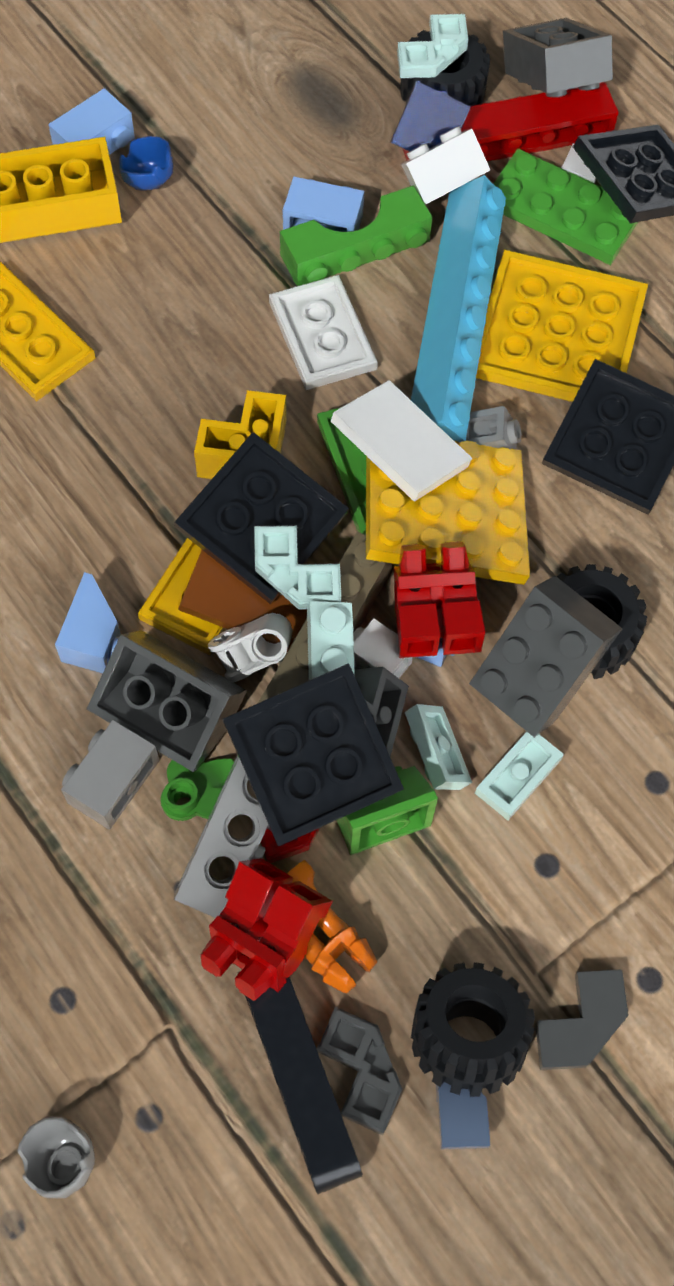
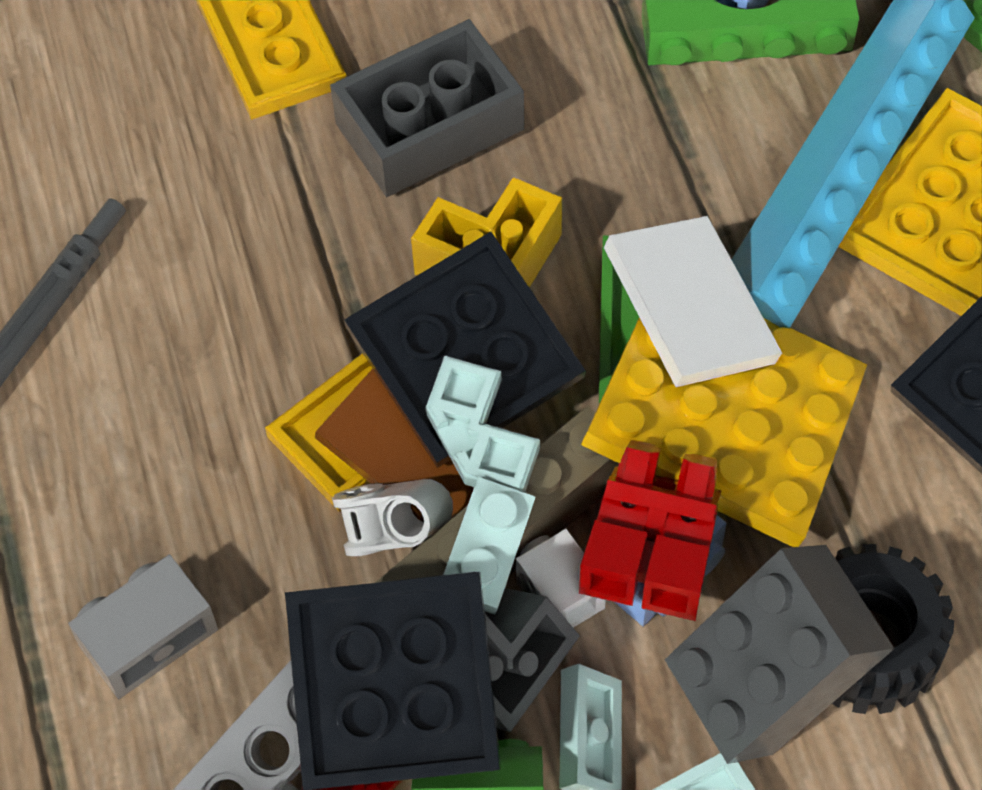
camera: 25 degrees right, 5 degrees down
light blue slope [55,572,121,673] -> none
dark grey slope [87,630,247,772] -> none
bright green plate [160,758,234,821] -> none
white tile [269,275,378,390] -> none
light grey bracket [466,406,522,449] -> none
none -> dark grey brick [330,19,524,198]

